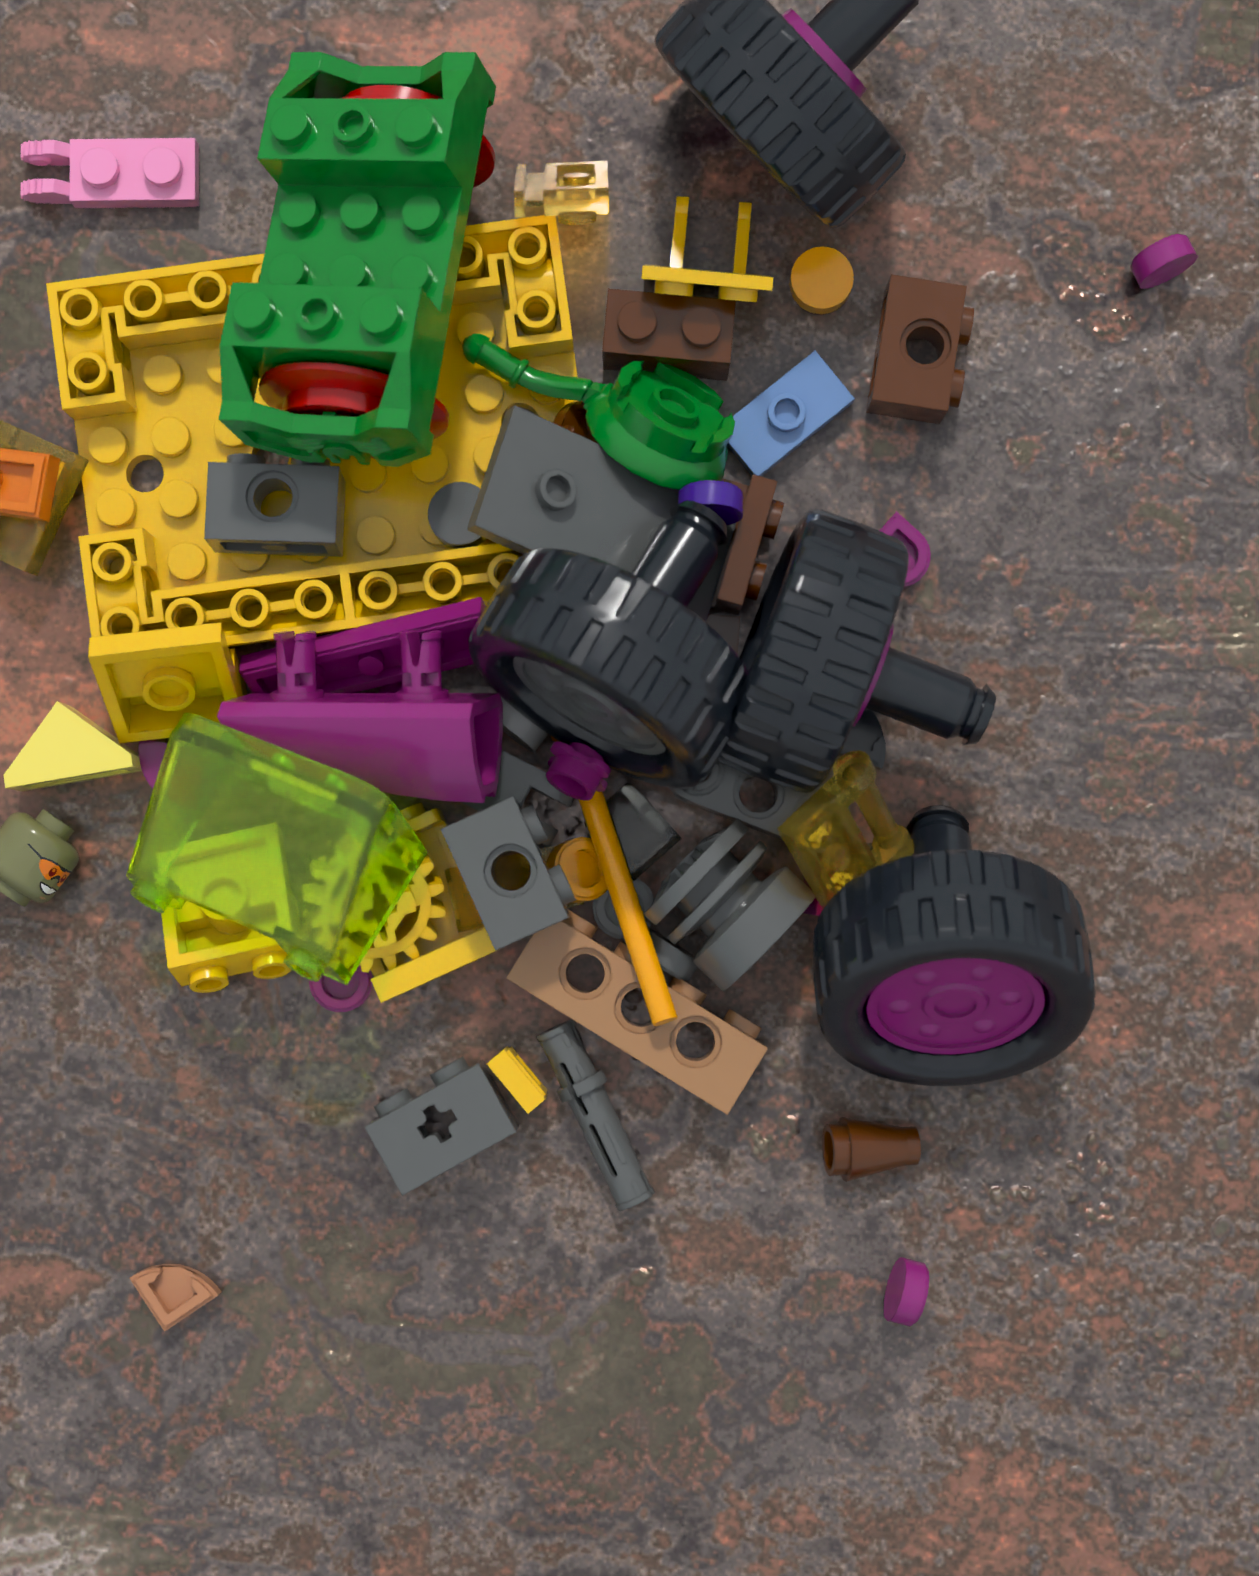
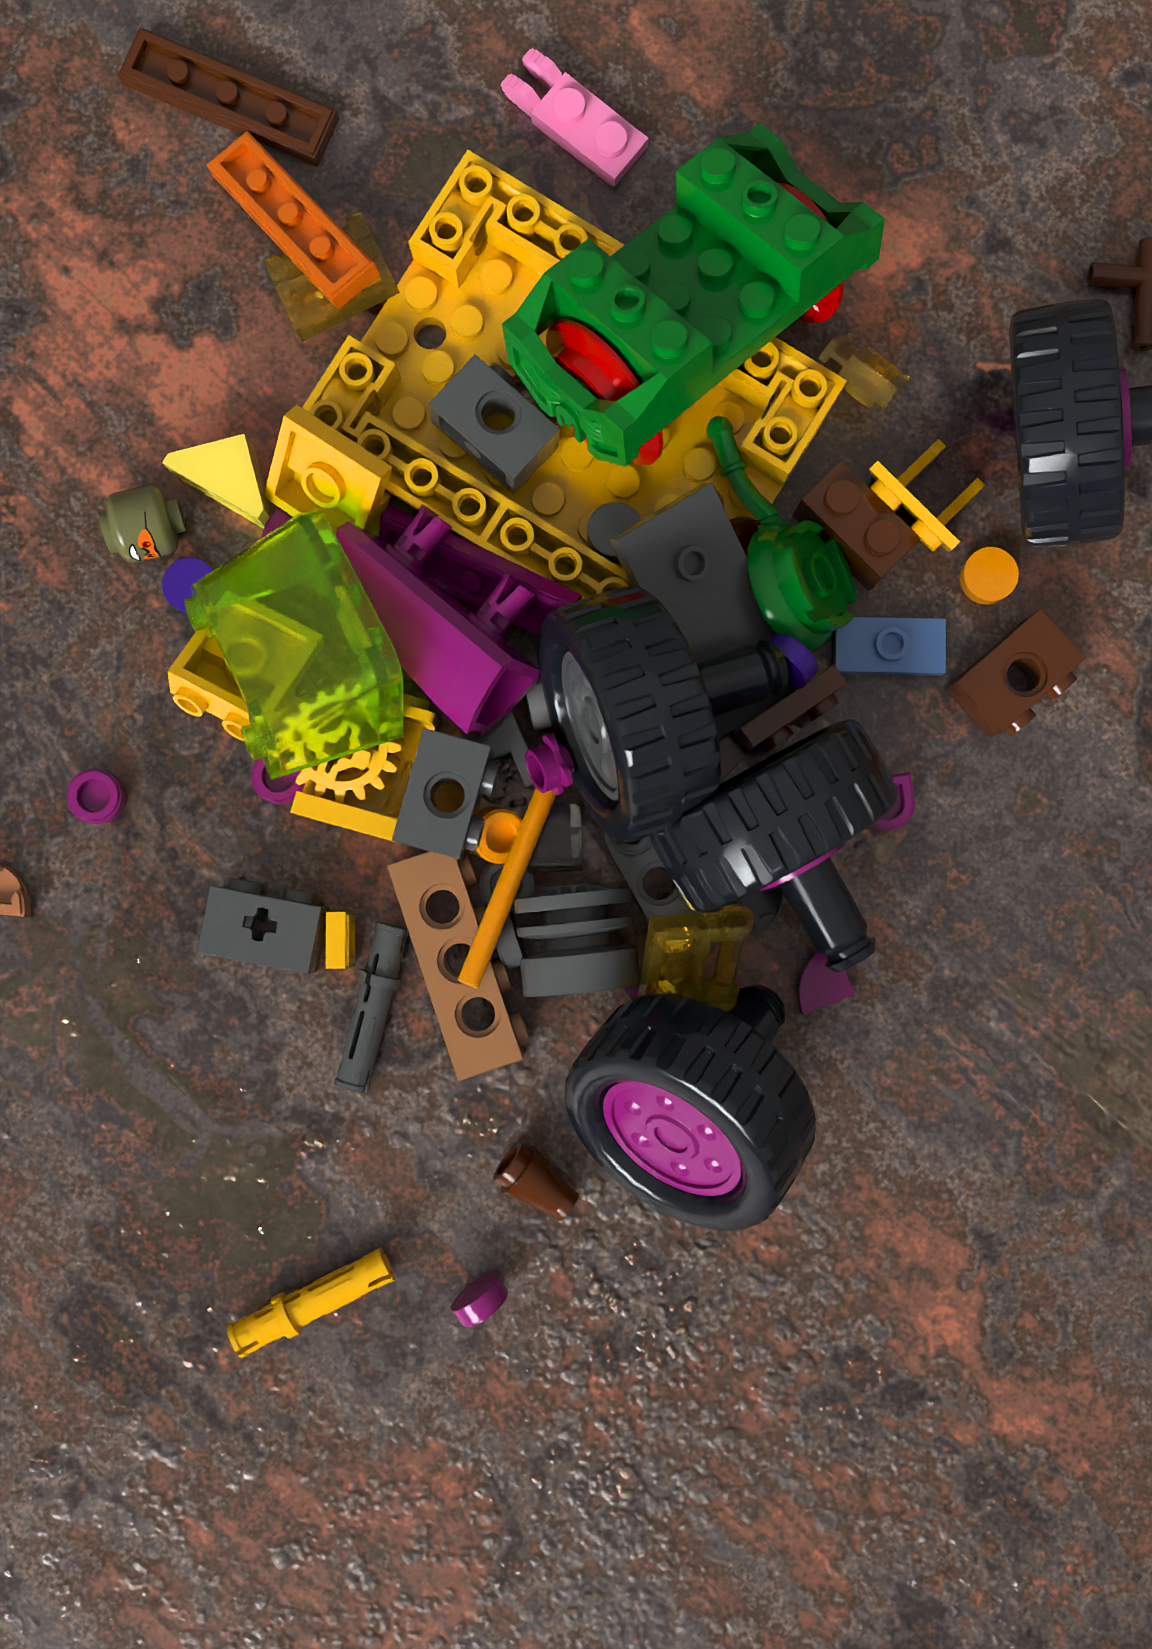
camera: 40 degrees right, 0 degrees up
none -> magenta tile [66,769,127,825]
none -> dark purple tile [162,557,221,615]
none -> yellow pin [227,1247,395,1358]
none -> magenta tile [797,951,855,1015]

